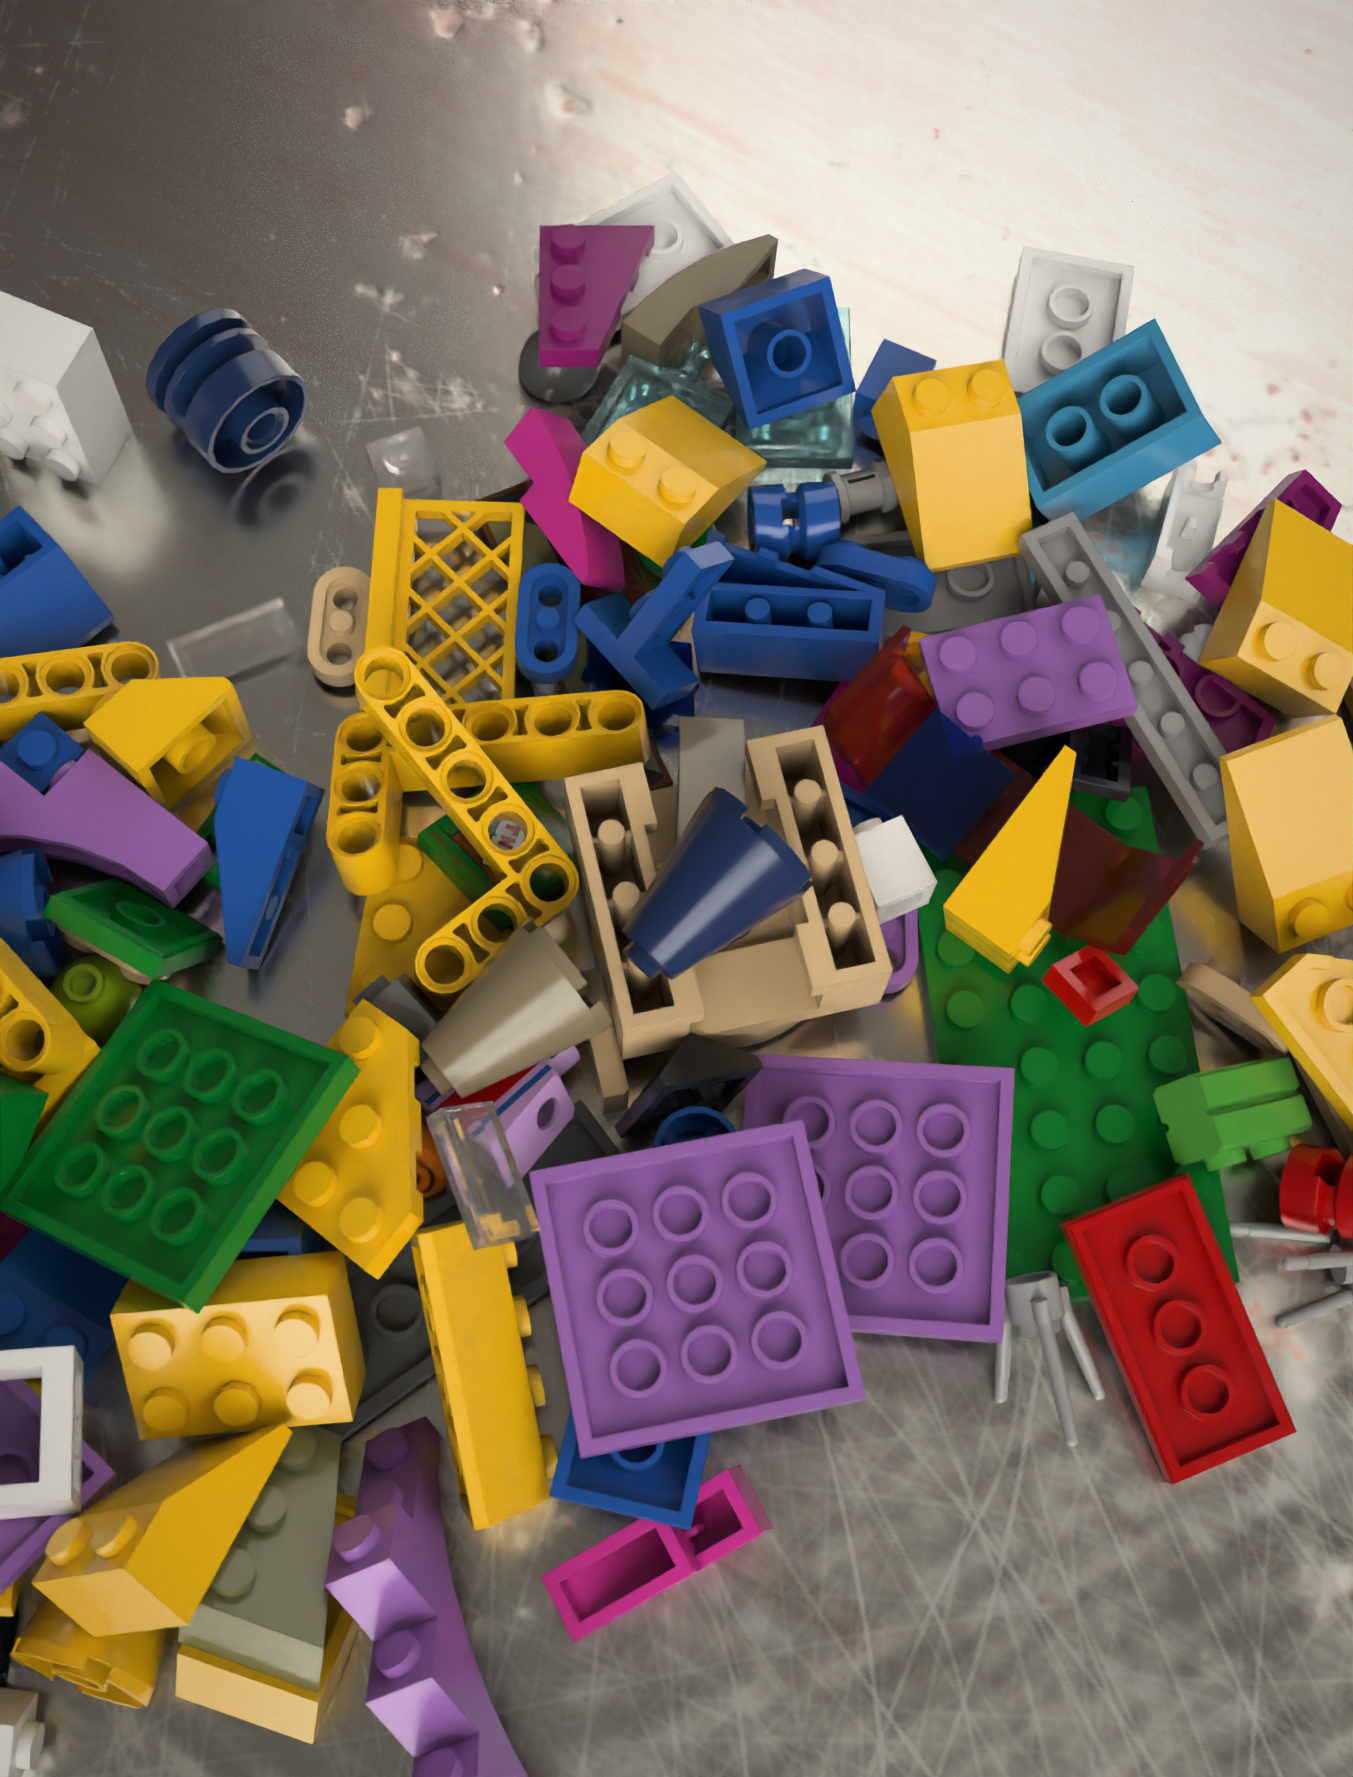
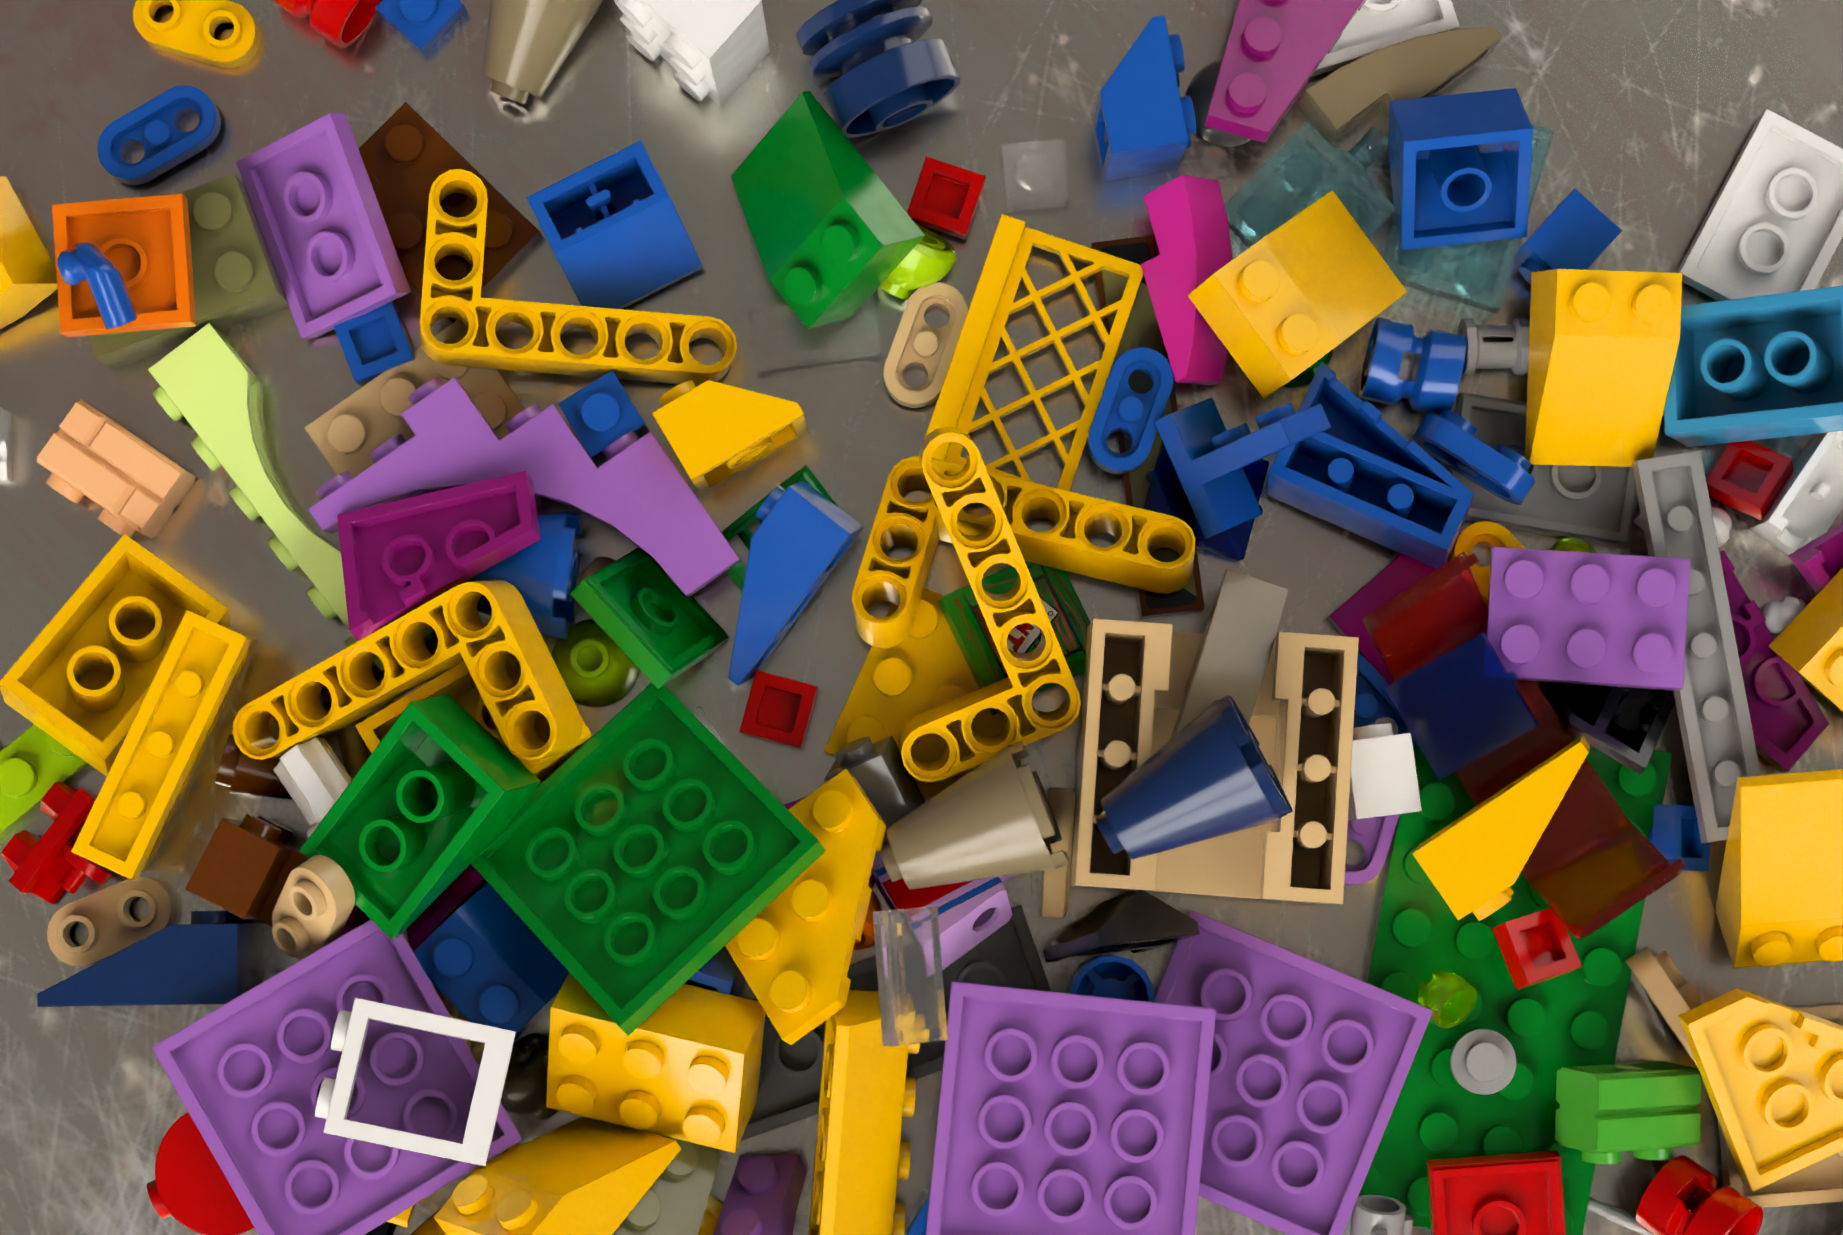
camera: 20 degrees right, 15 degrees up
none -> clear smoke brick [501,1033,559,1120]
none -> green slope [731,91,925,329]
none -> red plate [739,670,818,749]
none -> lime brick [879,224,958,300]
none -> red plate [907,156,986,240]
none -> blue slope [1093,15,1196,182]
none -> clear neon green hinge [1418,970,1477,1028]
none -> light grey plate [1450,1029,1516,1095]
none -> blue plate [1649,804,1710,872]
none -> red plate [1706,441,1793,521]

